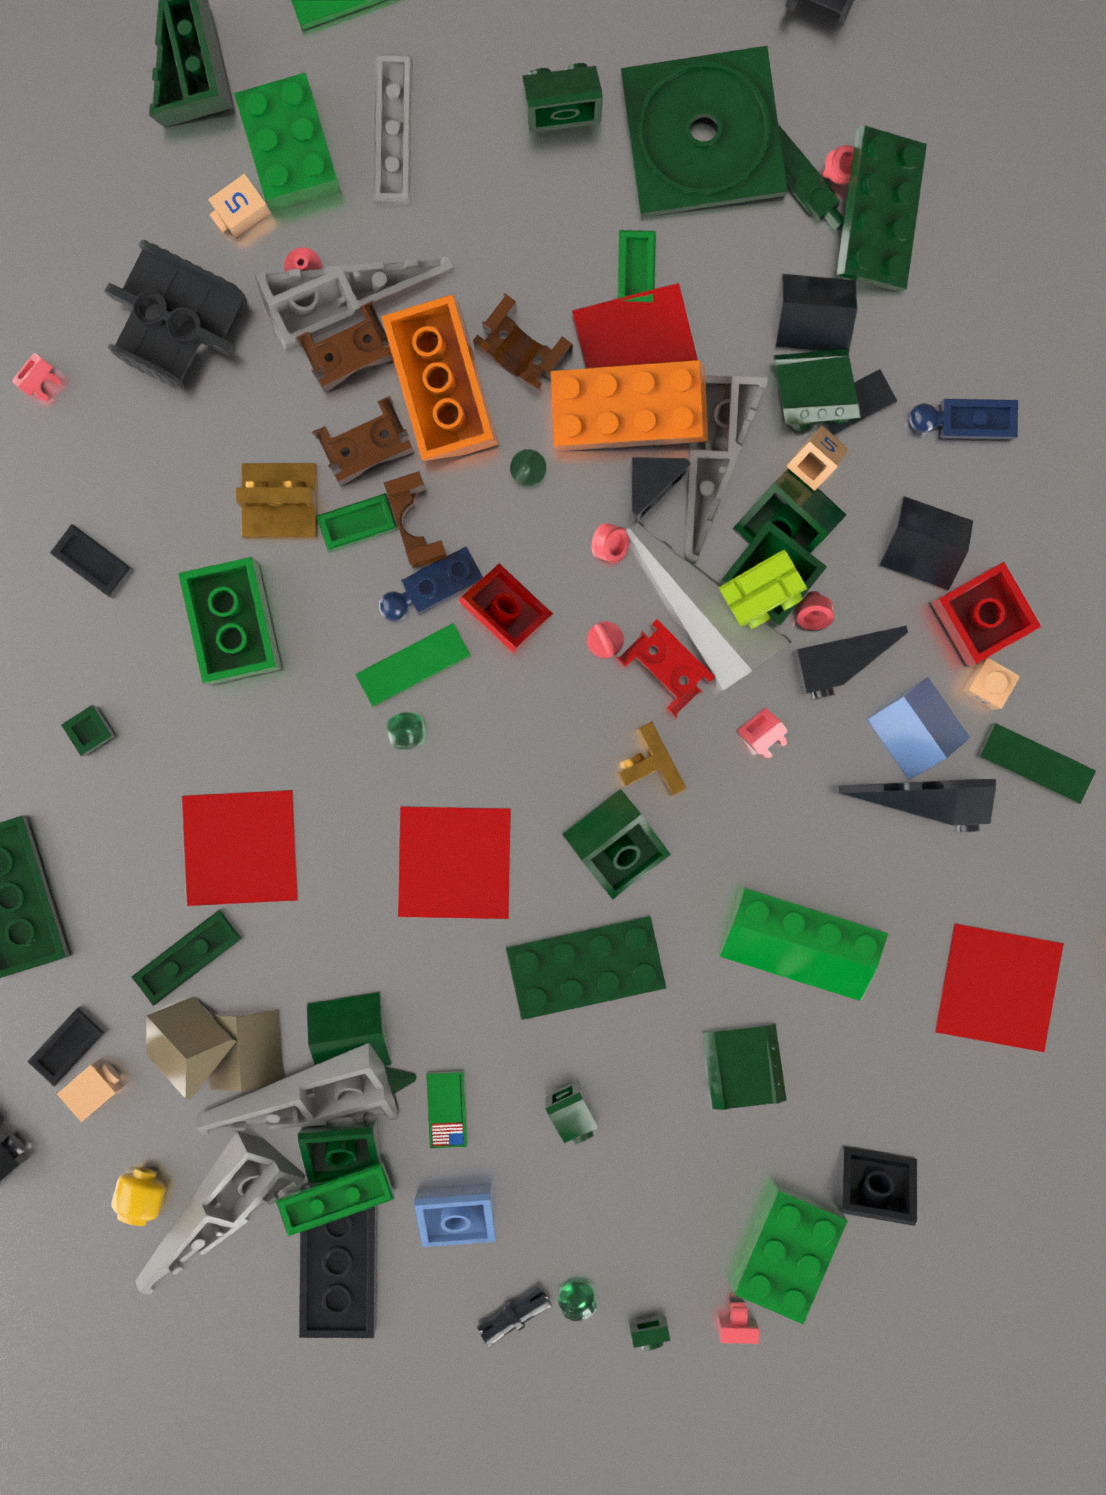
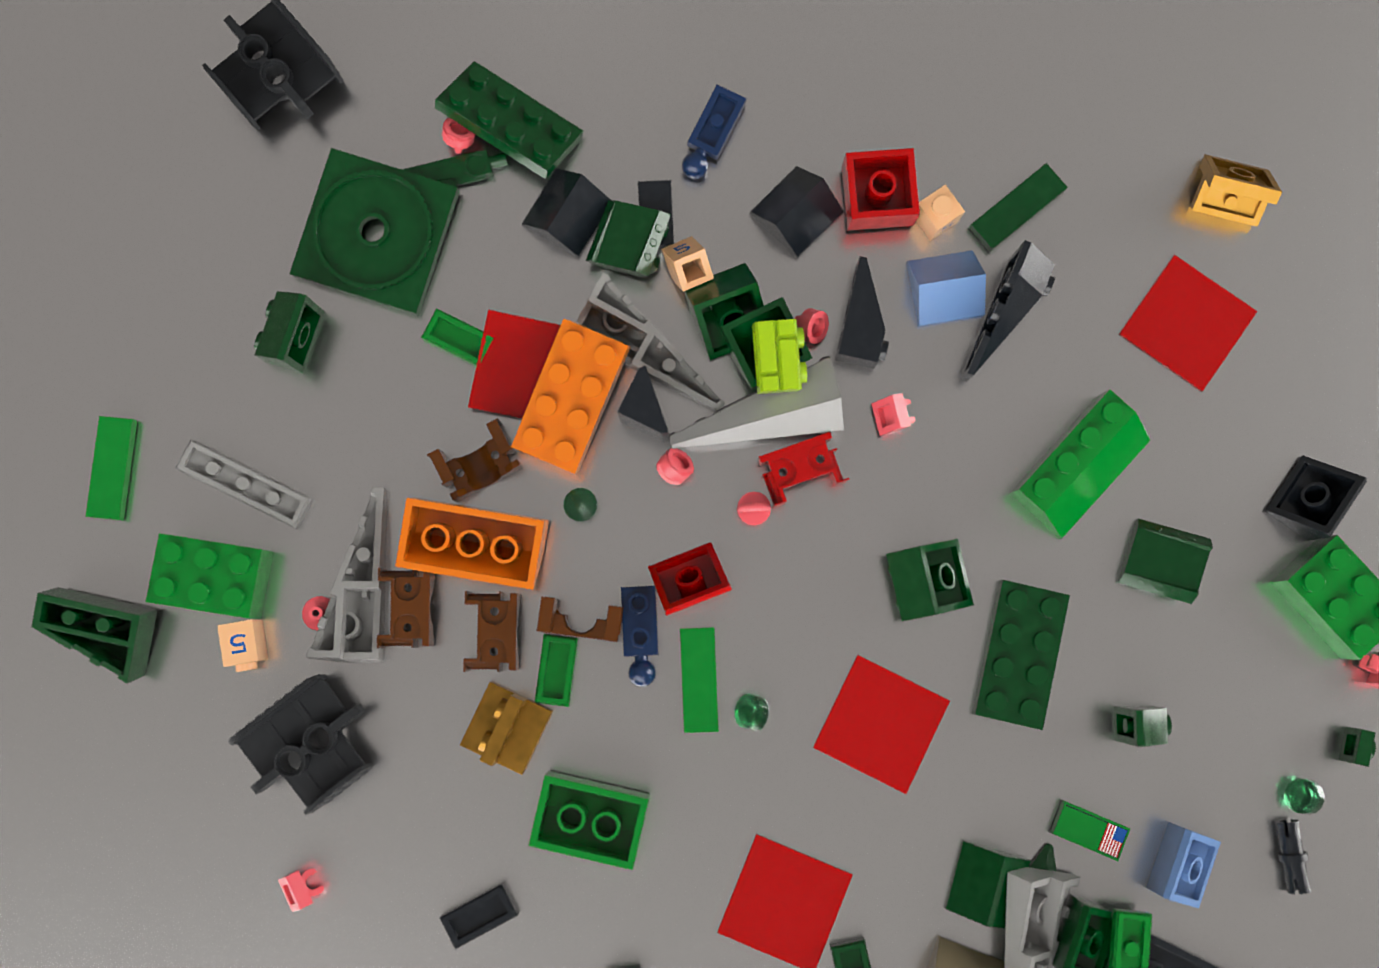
camera: 70 degrees left, 5 degrees down
pearl gold bracket [617,721,687,796] -> none

